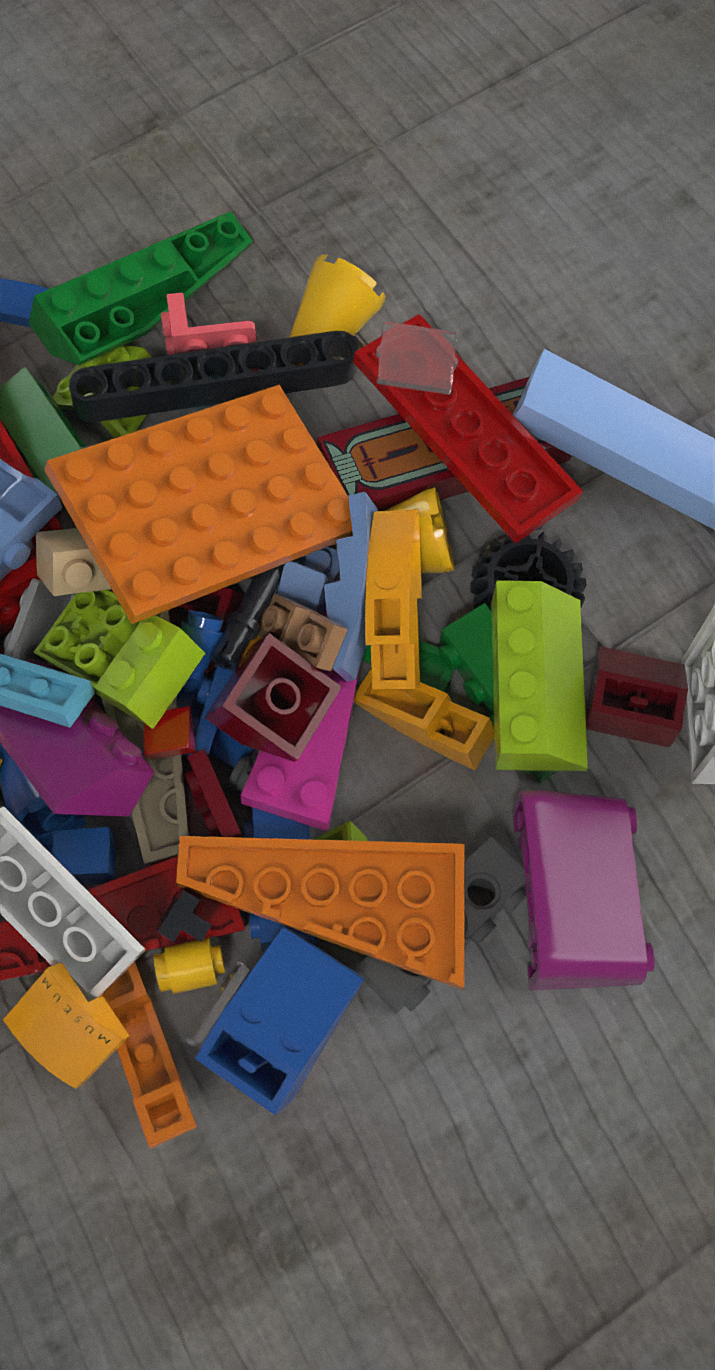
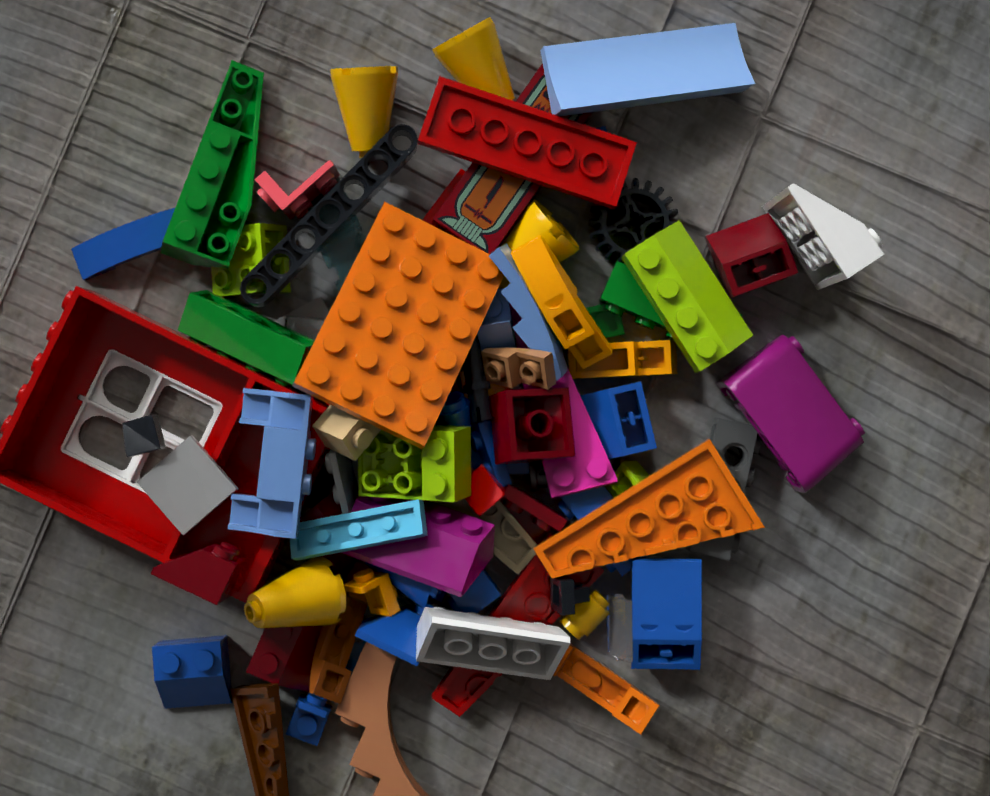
camera: 30 degrees left, 20 degrees up
light orange slope [3,962,129,1089] -> none
clear piece [376,321,458,395] -> none
none -> yellow cone [432,17,515,100]
none -> blue slope [580,381,657,459]

